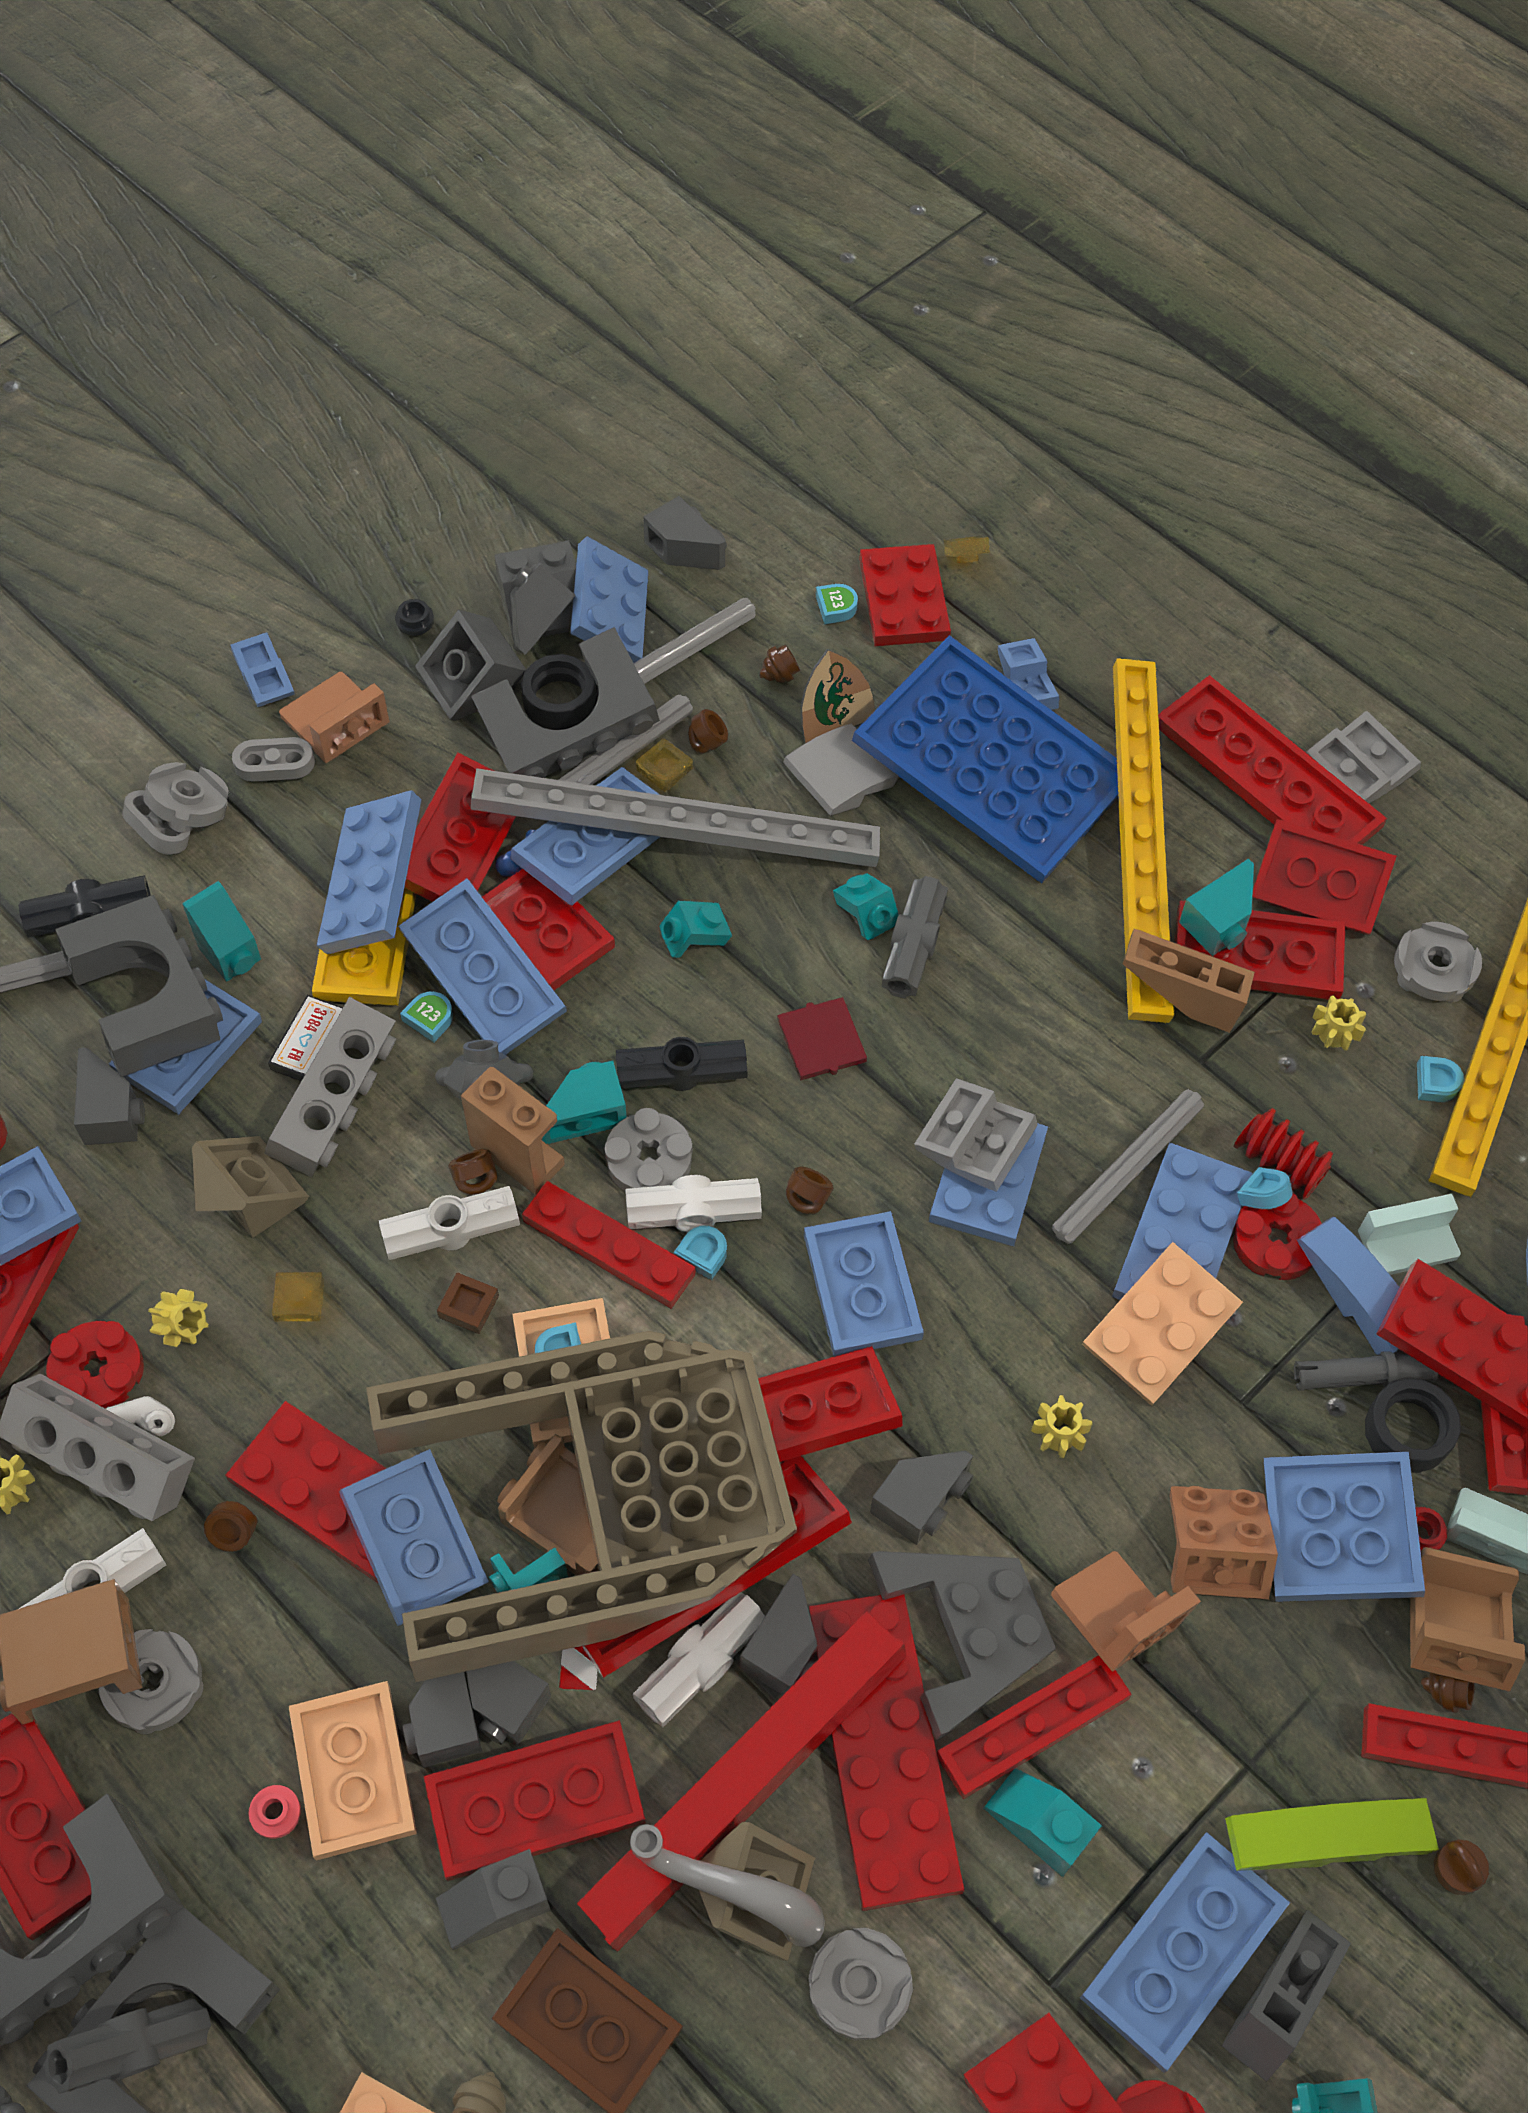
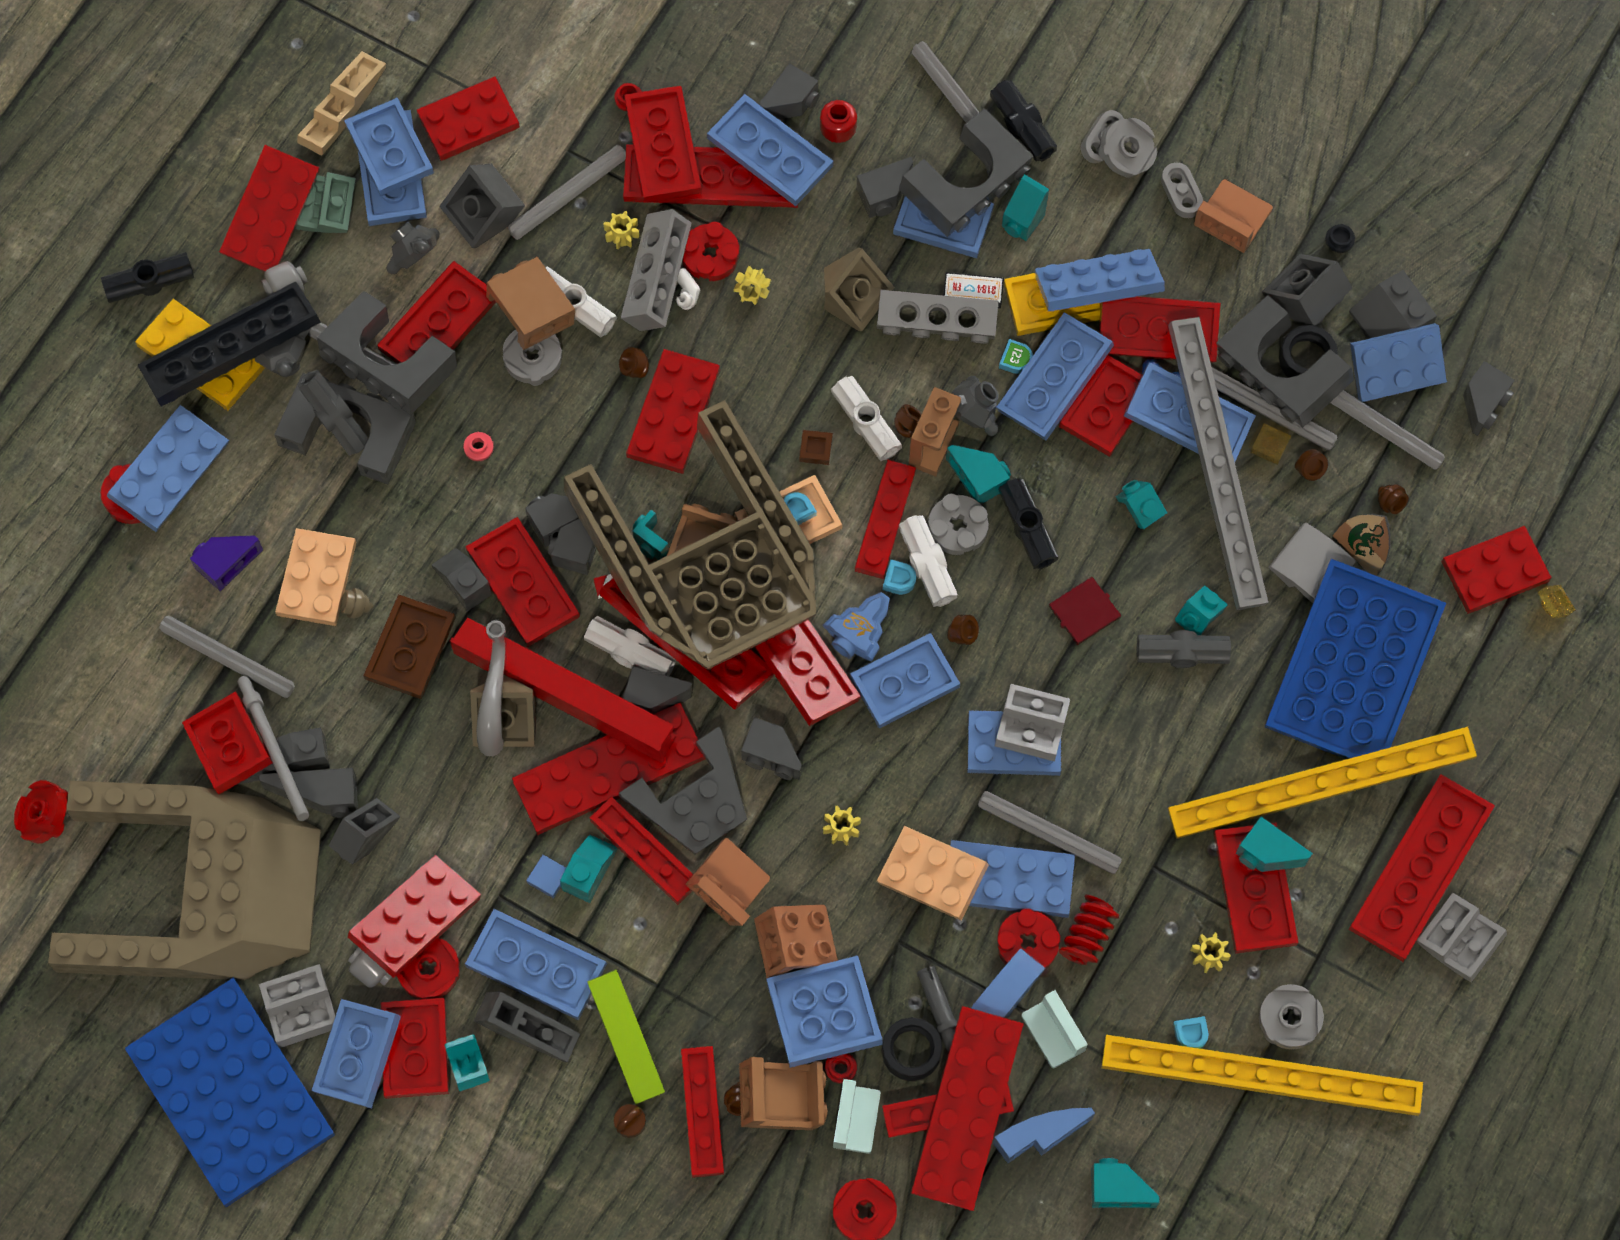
camera: 75 degrees right, 10 degrees up
medium blue slope [230,632,295,707] -> none
clear yellow plate [272,1272,324,1321] -> none
light nougat plate [289,1681,417,1861] -> none
medium blue plate [339,1449,489,1626] -> none
dark grey slope [510,564,575,655] -> none
light grey tile [808,1928,913,2041] -> none
tile [816,584,858,624] -> none
medium blue slope [998,638,1059,710] -> none
medium nougat slope [1123,928,1255,1033] -> none
medium azure tile [1237,1167,1293,1209] -> none
red plate [1252,819,1397,936] -> none
none -> medium blue tile [526,855,566,899]
none -> medium blue rock [823,592,890,662]

